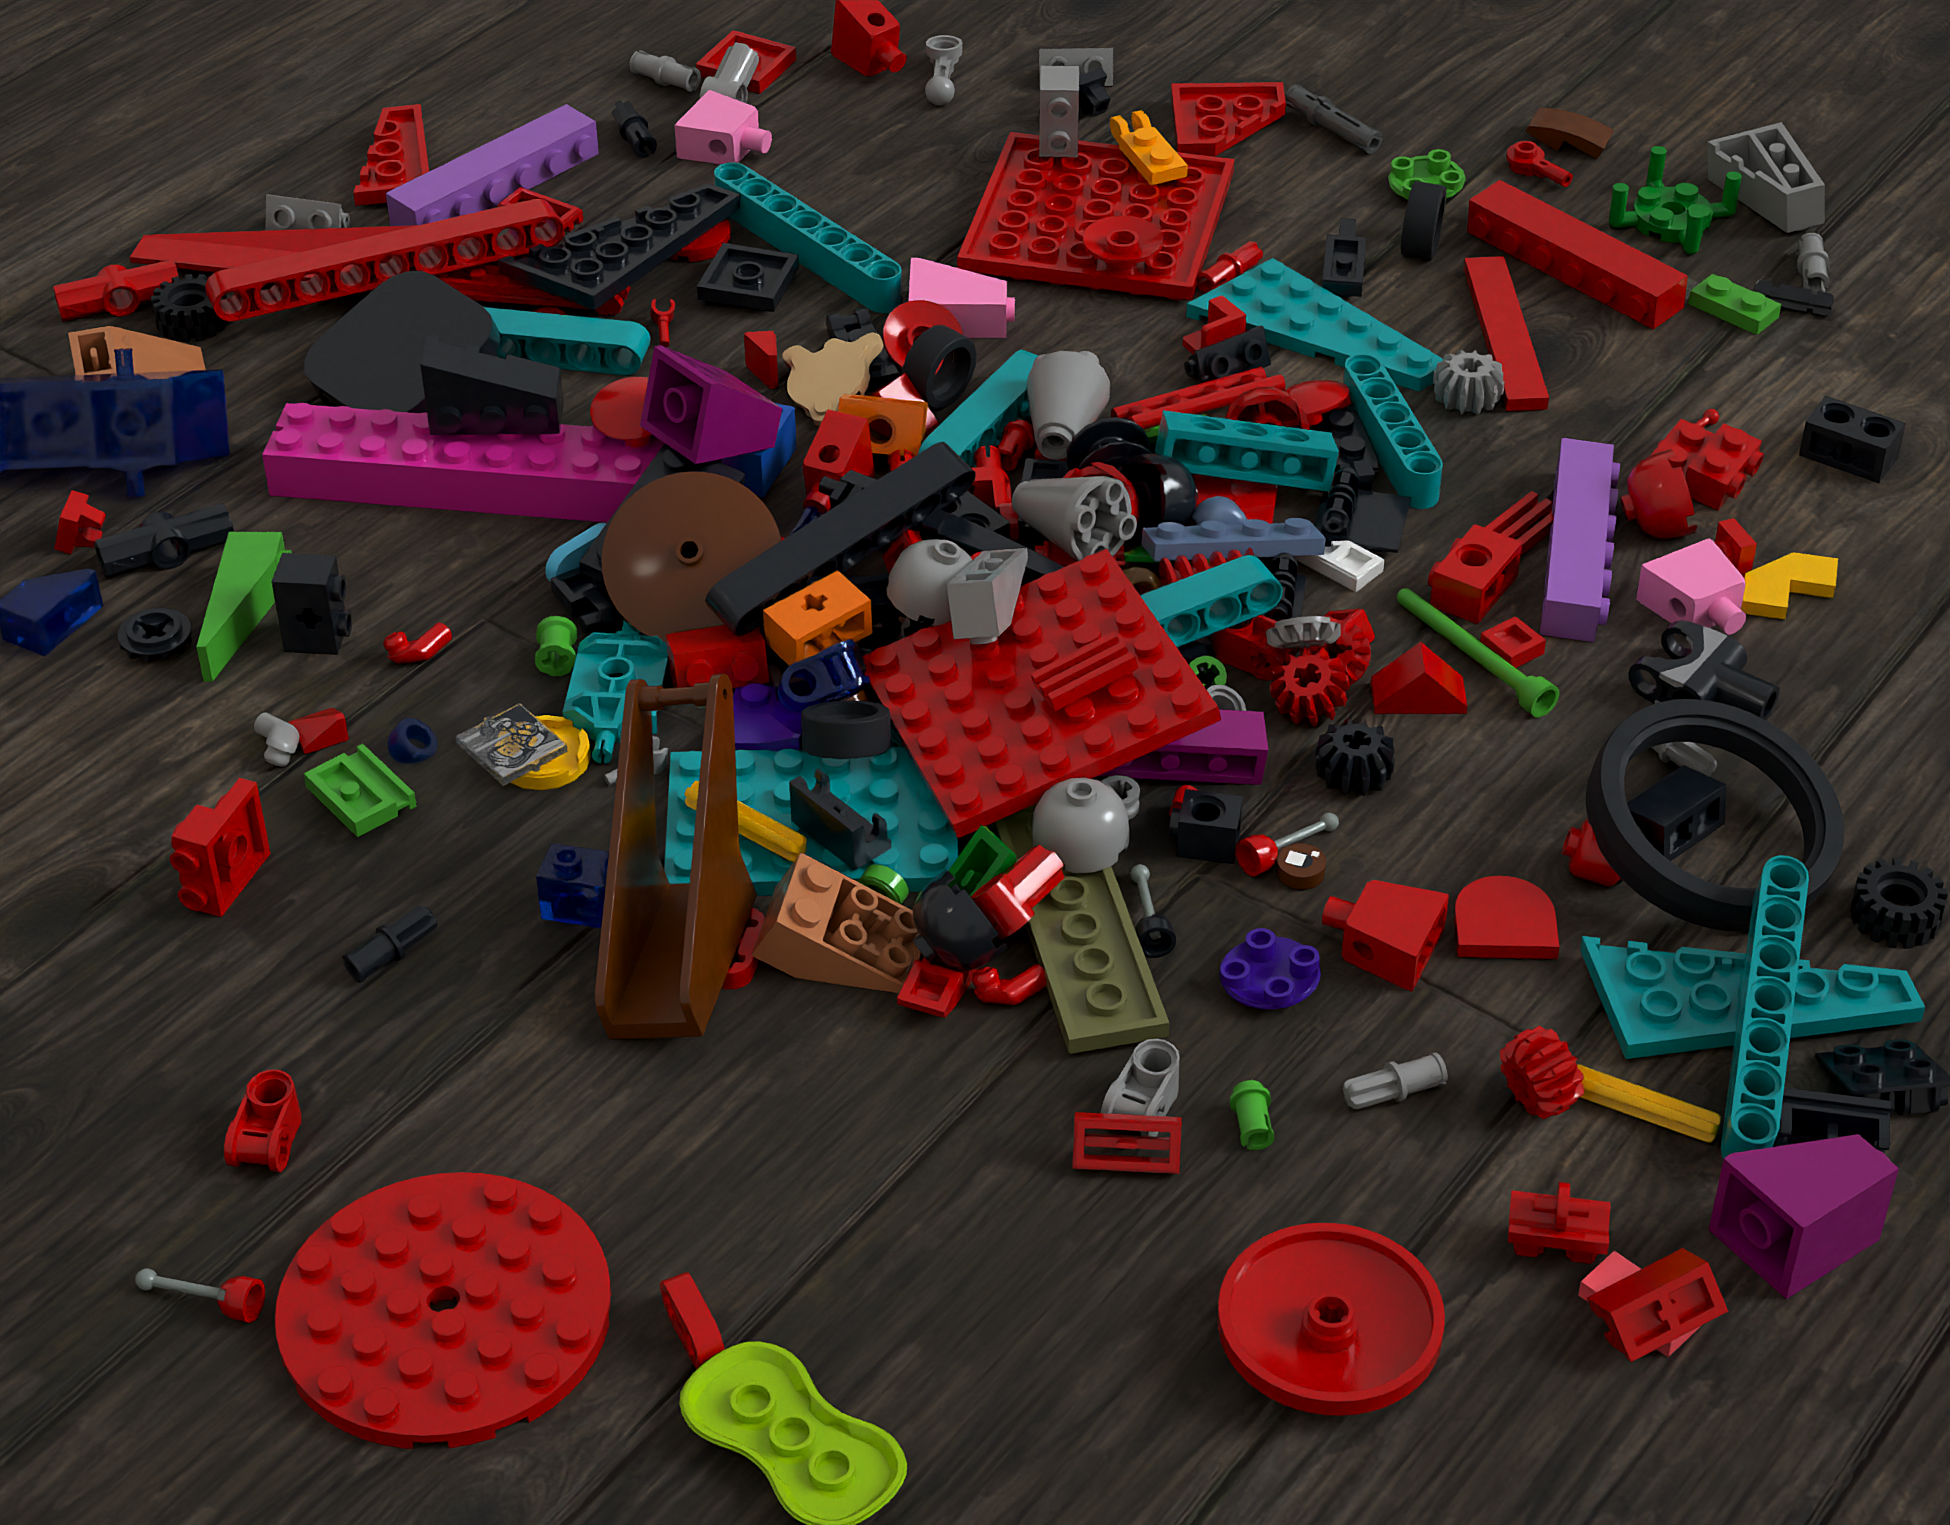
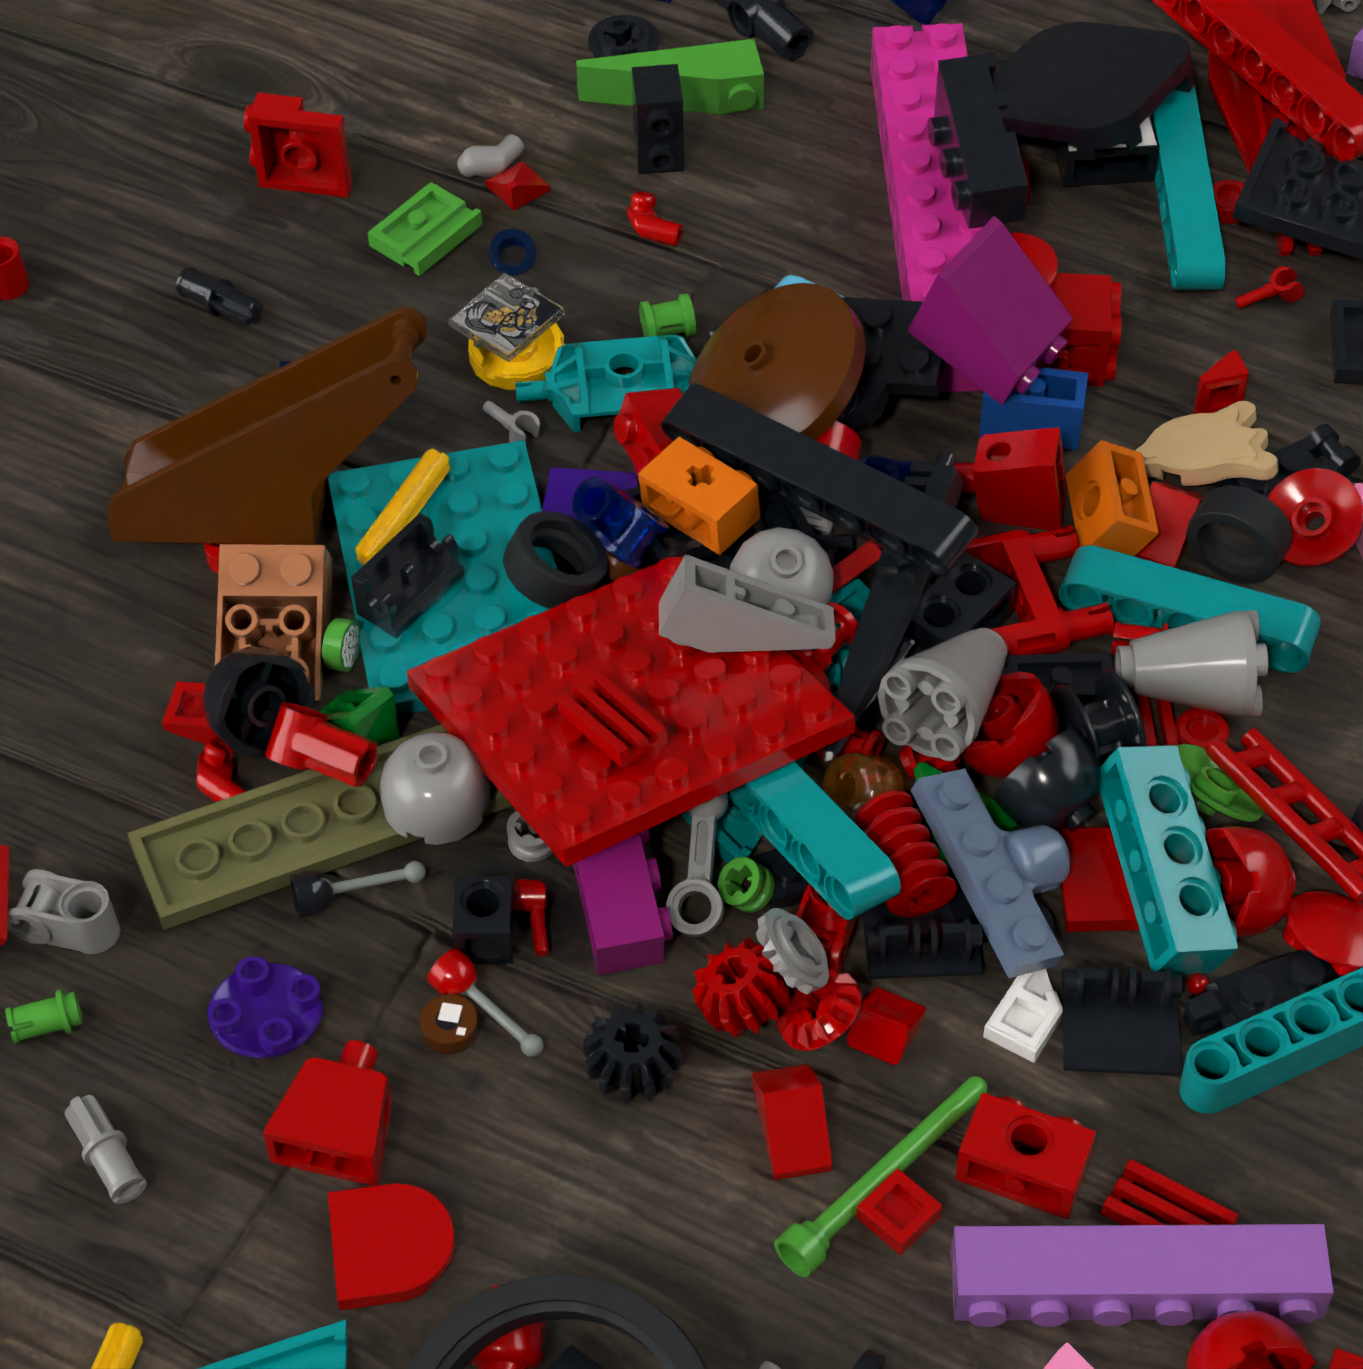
camera: 80 degrees right, 10 degrees up
red gear [1500,1025,1584,1119] -> none

